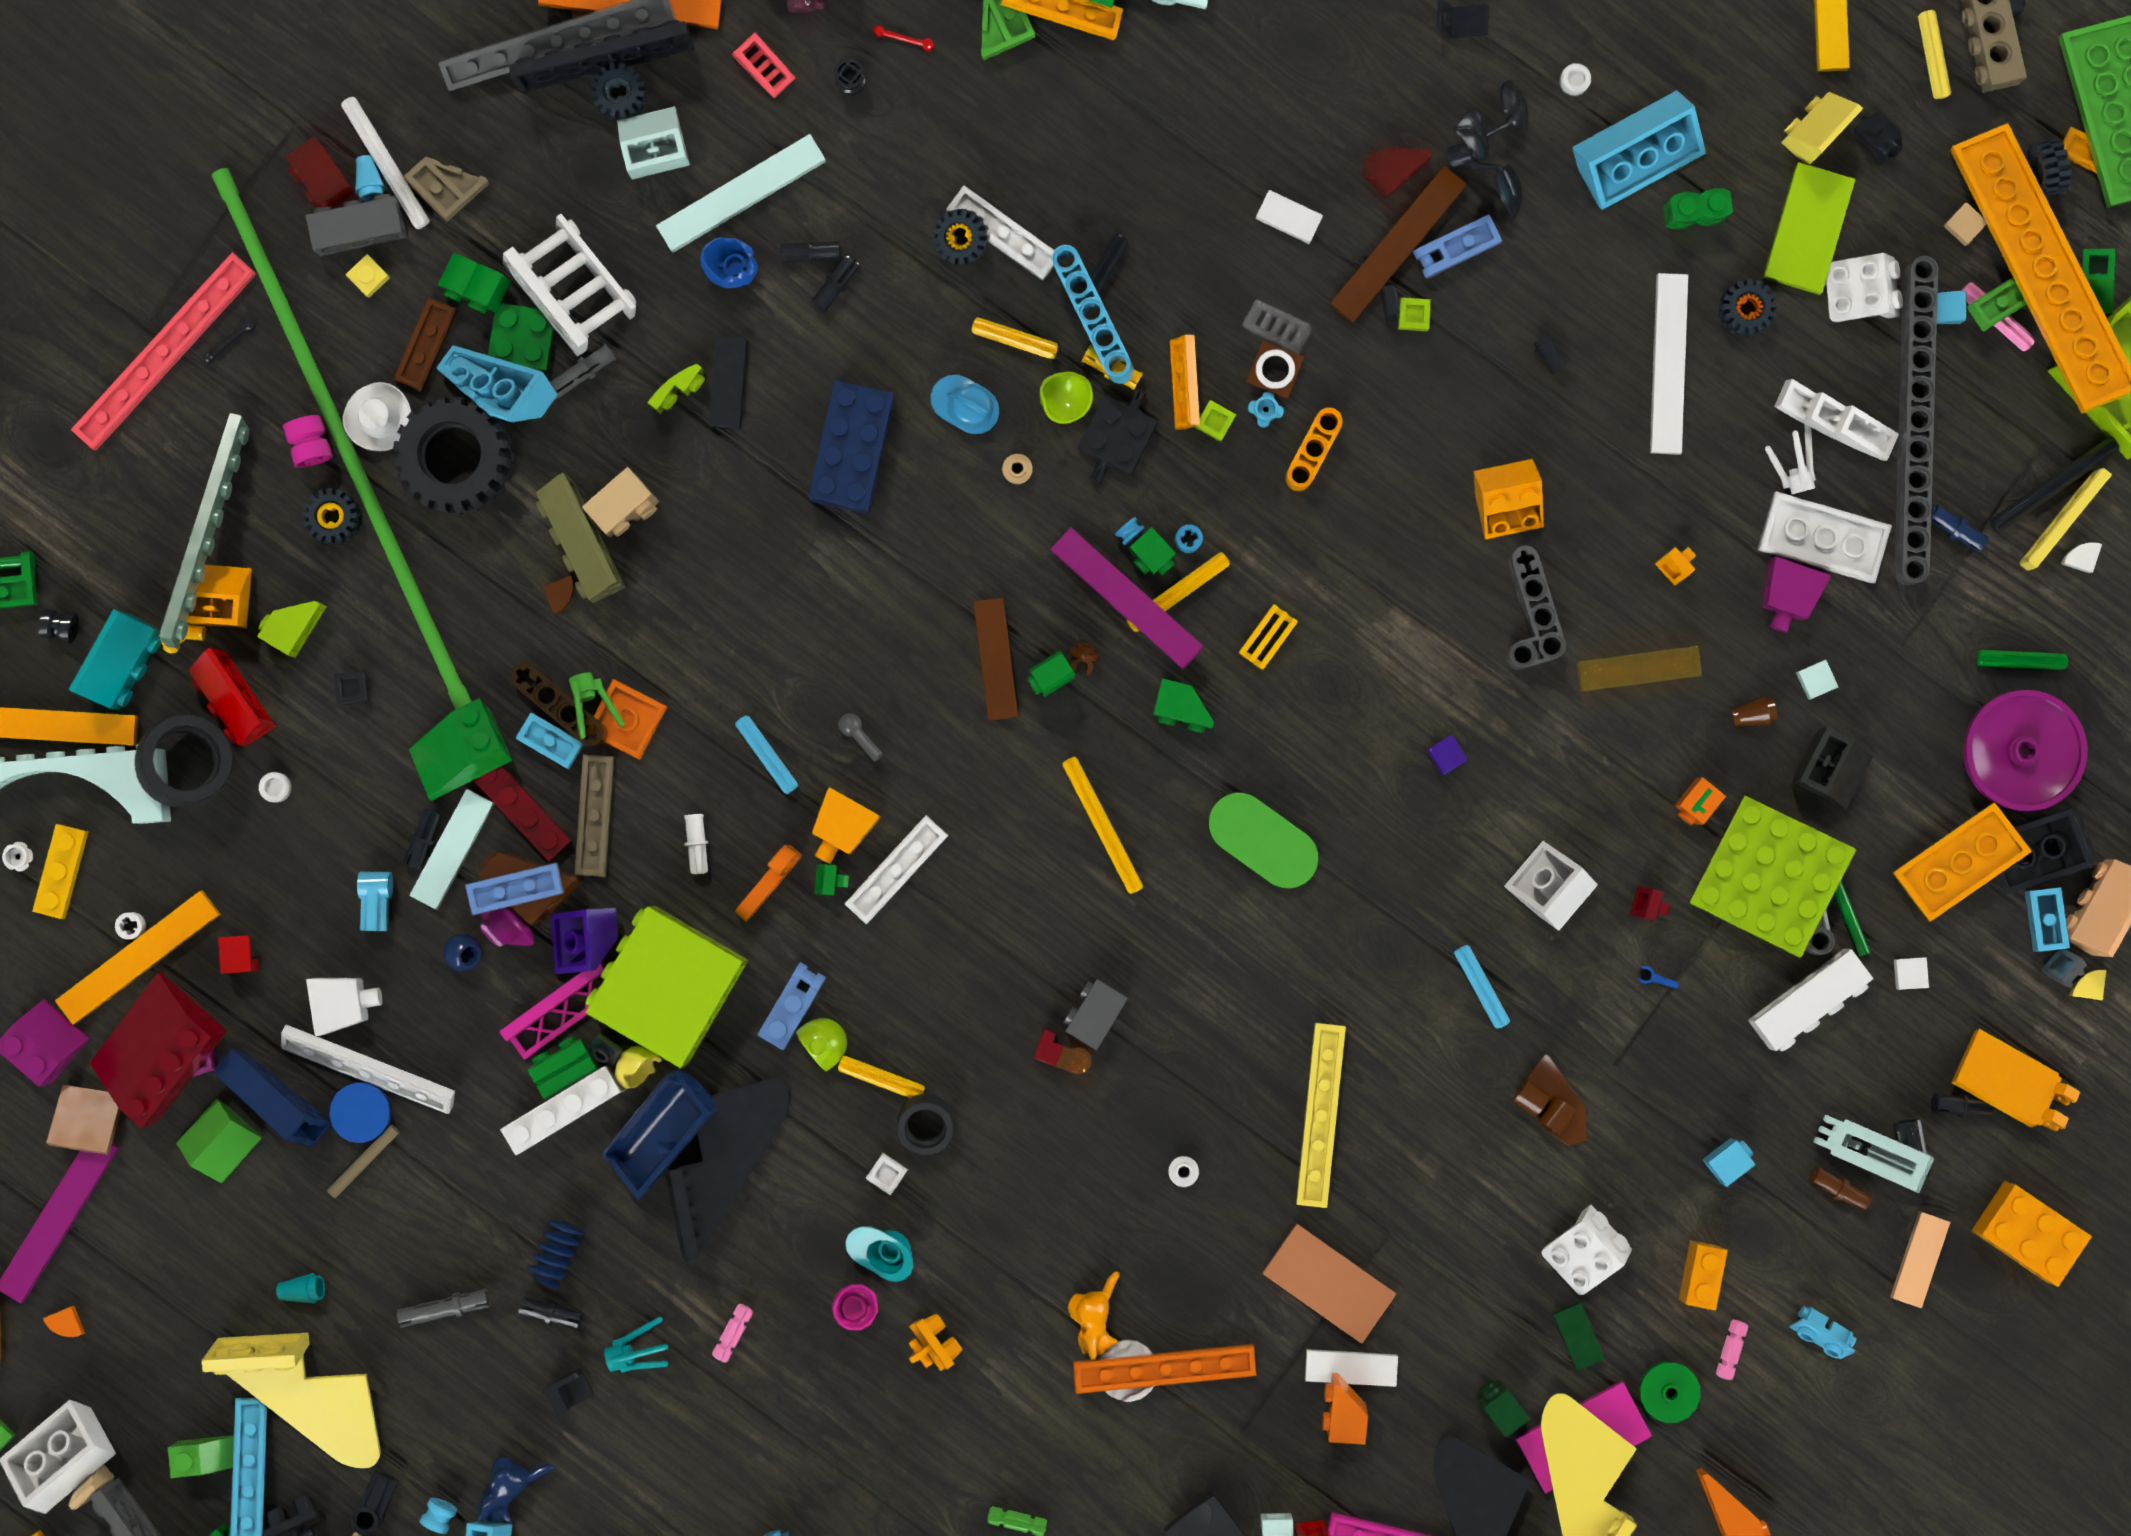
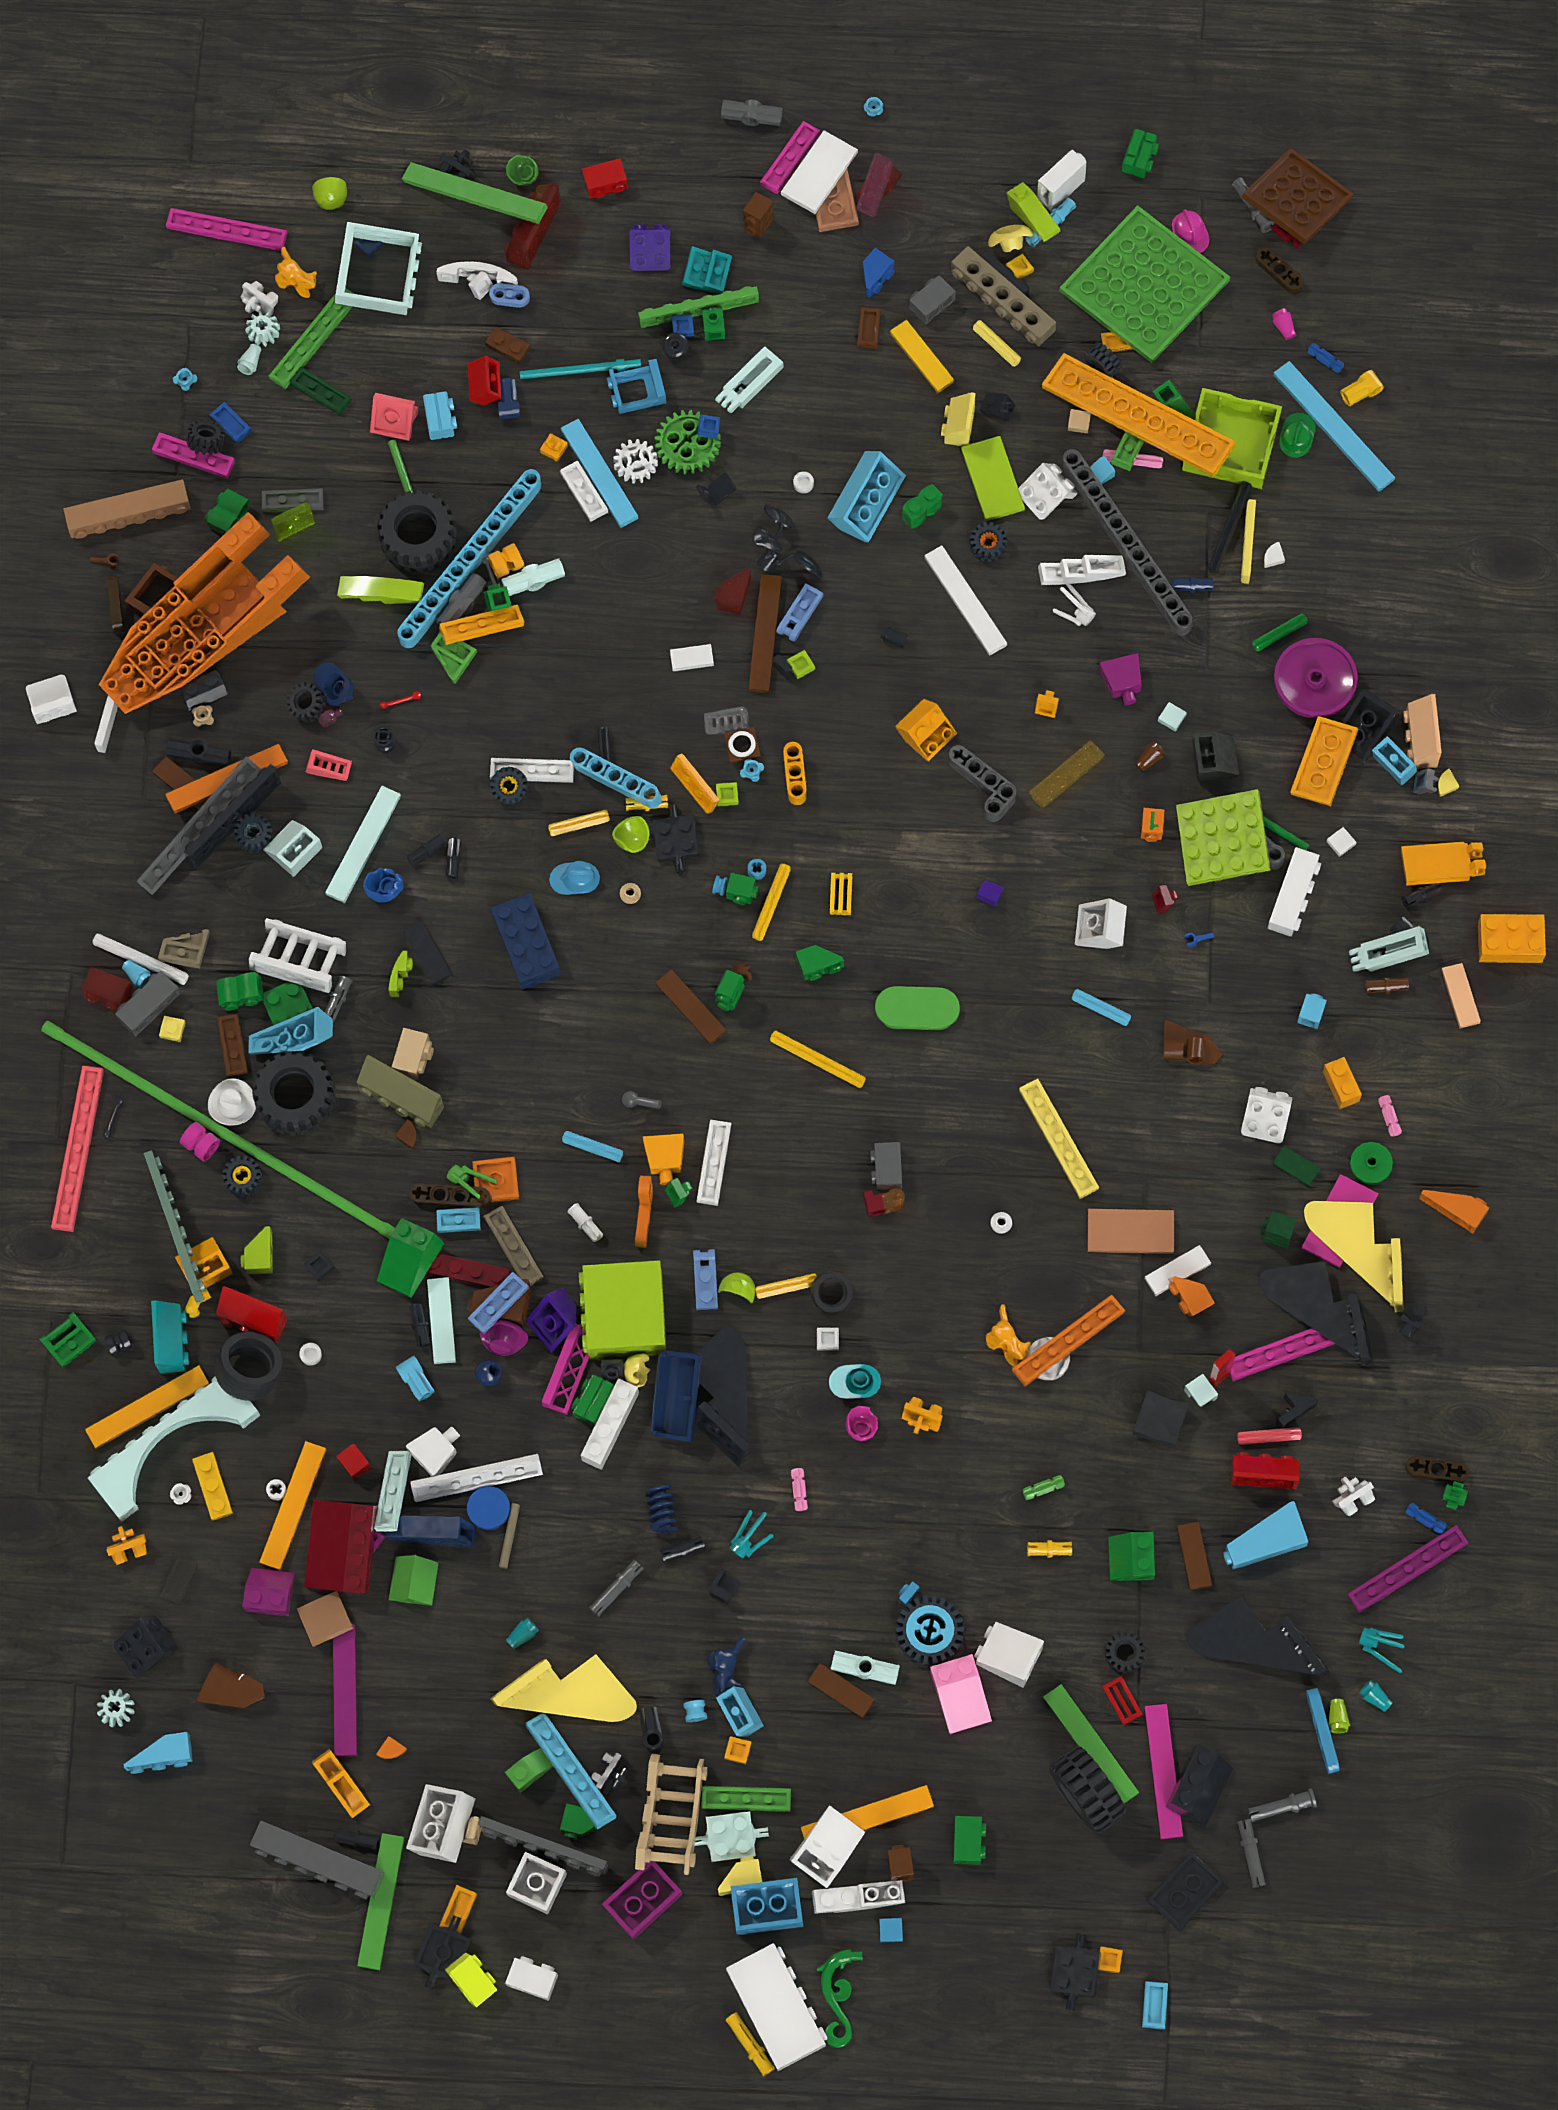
camera: 30 degrees left, 15 degrees down
magenta tile [1050,528,1204,670] -> none
white tile [1758,491,1892,584] -> none
medium azure hinge [1789,1306,1856,1359] -> none
none -> light aqua tile [374,1451,411,1532]

